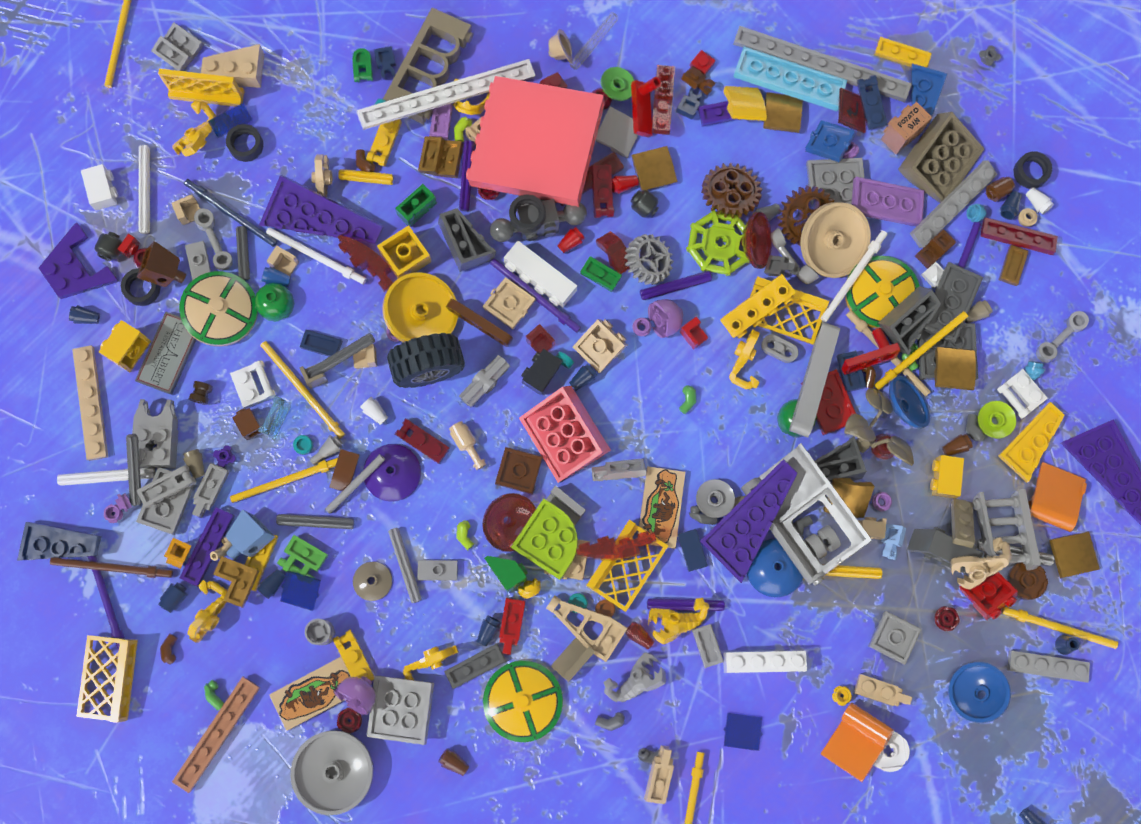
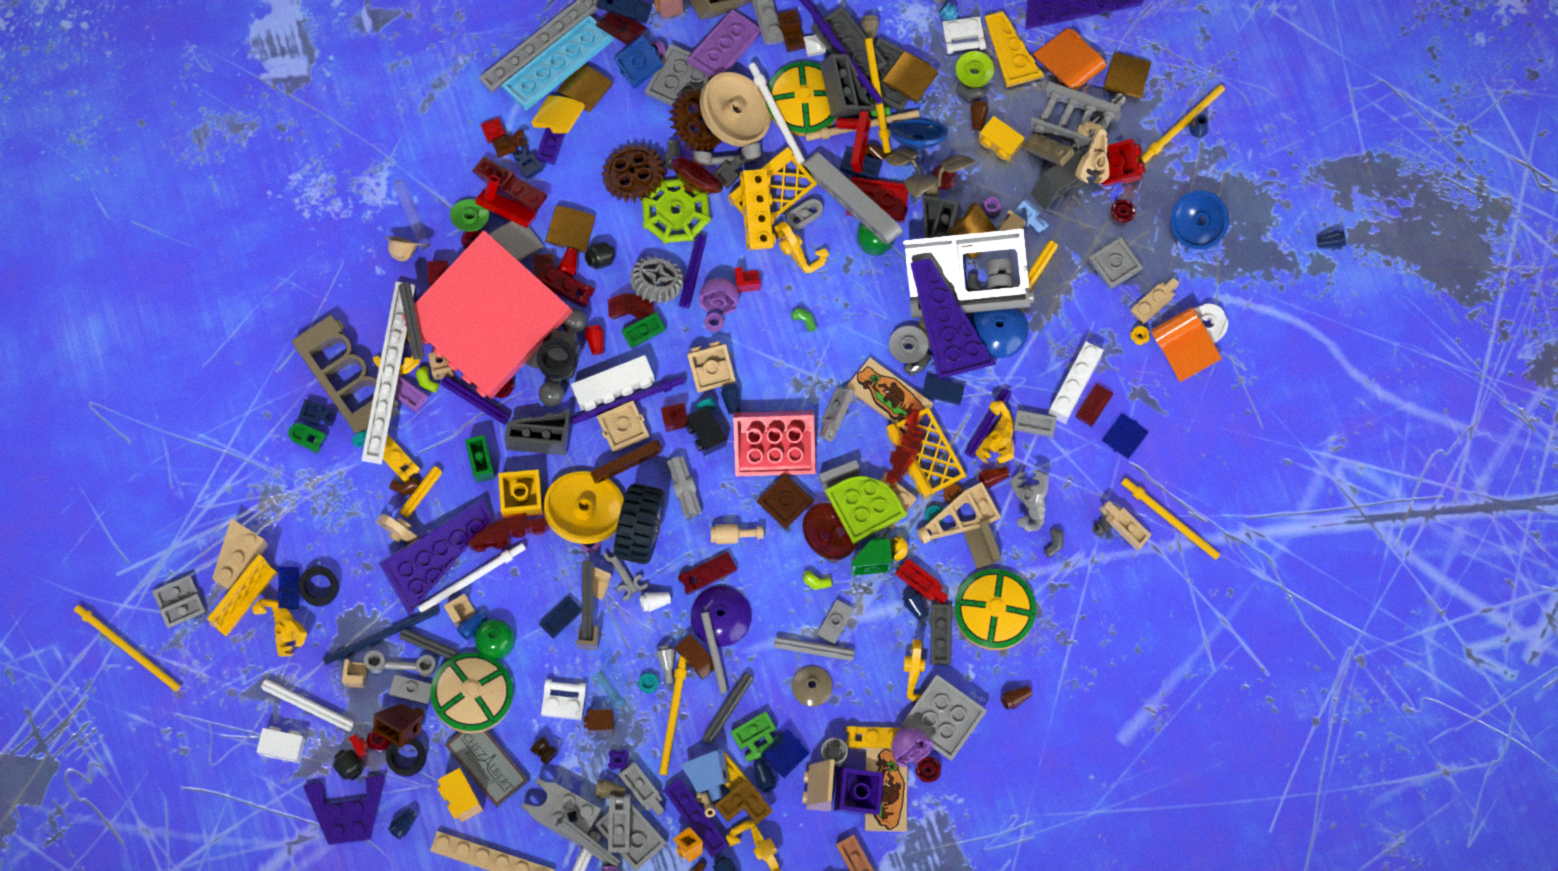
camera: 55 degrees left, 5 degrees down
yellow bar [260,341,345,439] -> none
light grey dish [290,731,373,815] -> none
pearl gold slope [418,136,464,178] -> none
reddish brown tile [1007,562,1048,600] -> none
light grey plate [1007,651,1090,682] -> none
none -> dark grey axle [399,282,425,360]
none -> light grey bar [604,548,648,602]
none -> tan slope [802,759,835,811]
none -> dark purple bar [811,12,884,105]
none -> dark purple slope [834,768,884,815]
none -> clear red plate [1075,383,1114,427]

